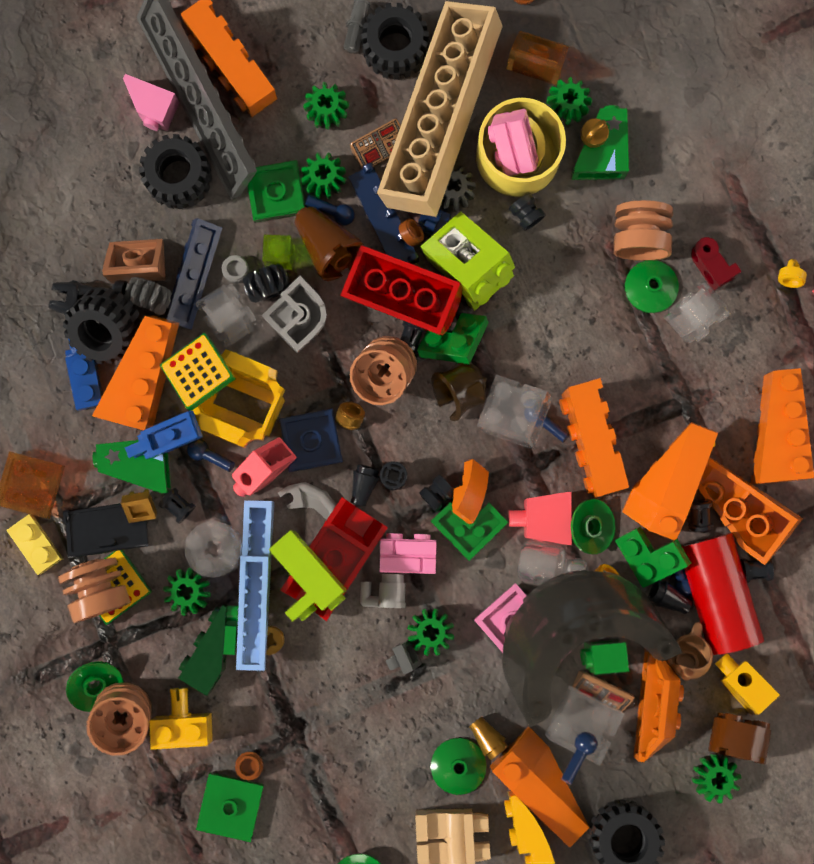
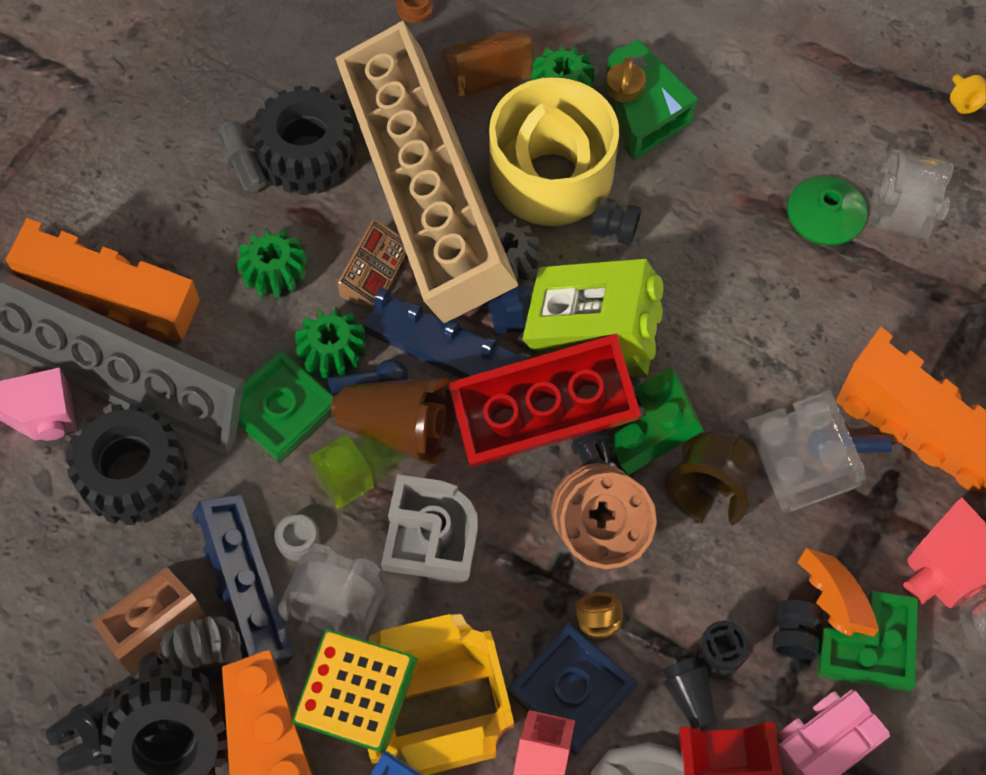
camera: 35 degrees left, 20 degrees down
black gear [243,264,290,303] -> none
dark orange tile [399,218,424,247] -> none
bright pink brick [488,109,539,176] -> none
nougat wheel [614,200,673,261] -> none
dark red leg [691,237,742,291] -> none

